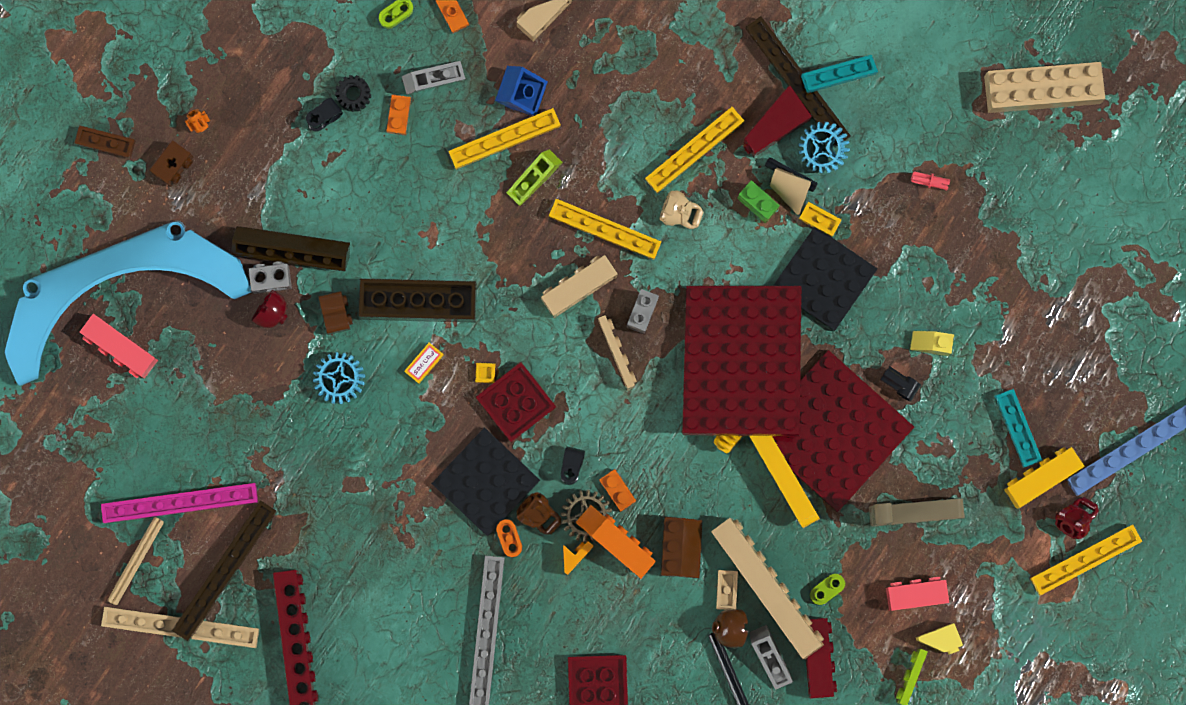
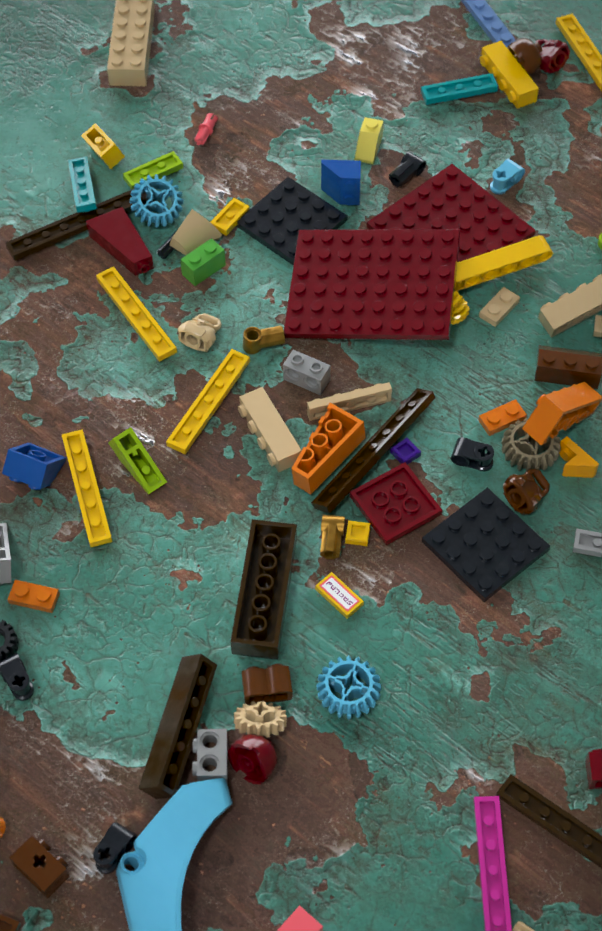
camera: 80 degrees left, 25 degrees down
orange plate [496,519,522,557] -> none
dark tan beam [869,499,965,526] -> none
none -> yellow brick [81,123,125,169]
none -> black piece [93,822,137,874]
none -> lime plate [123,151,183,190]
none -> tan gear [234,701,287,738]
none -> pearl gold piece [243,326,285,354]
none -> orange wedge [291,402,366,495]
none -> dark brown plate [311,388,436,513]
none -> pearl gold piece [320,515,345,560]
none -> blue slope [321,159,361,205]
none -> dark purple tile [390,438,421,465]
none -> tan plate [479,287,520,327]
none -> medium azure piece [490,159,525,195]
none -> reddish brown cylinder [507,38,543,75]

